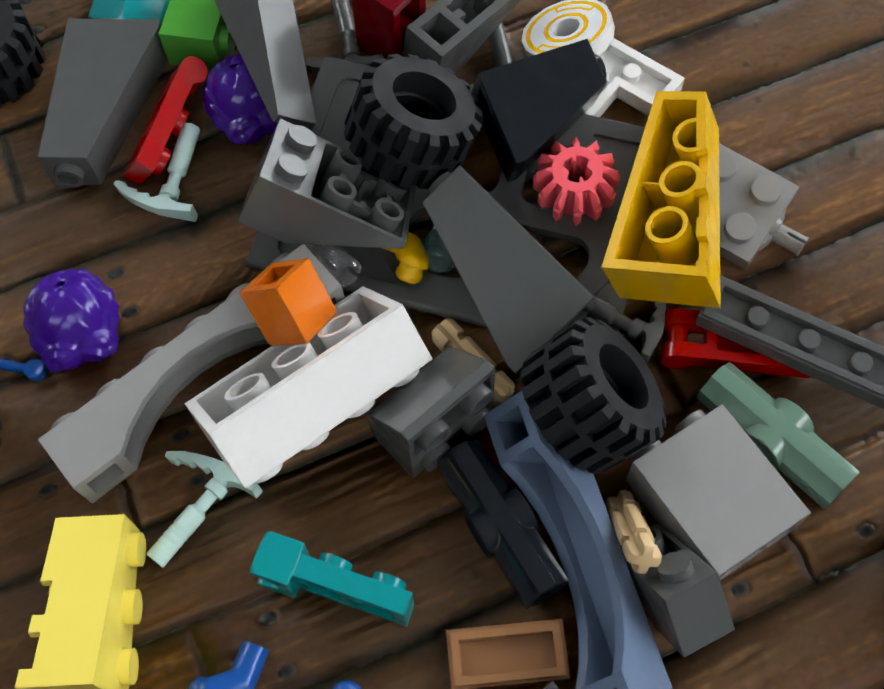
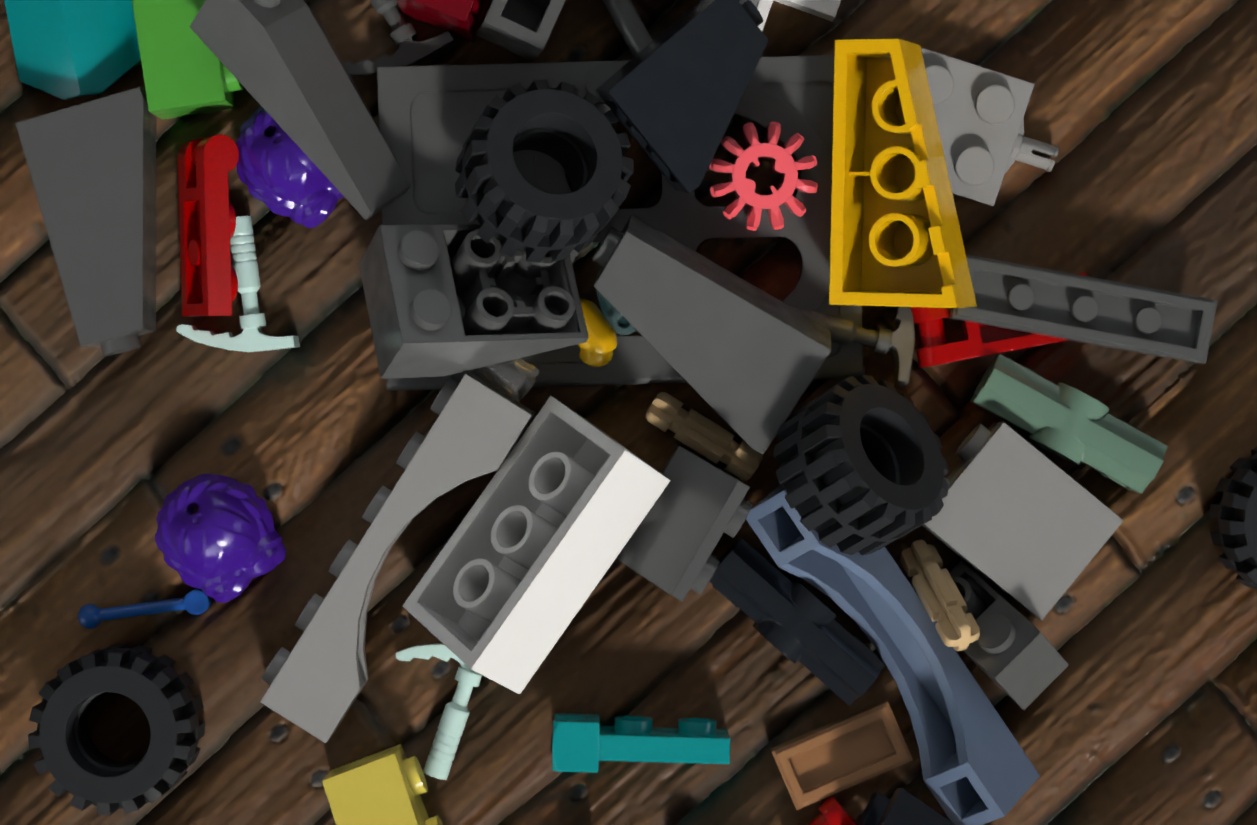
camera: 20 degrees left, 25 degrees up
orange panel [239,258,336,346] -> none

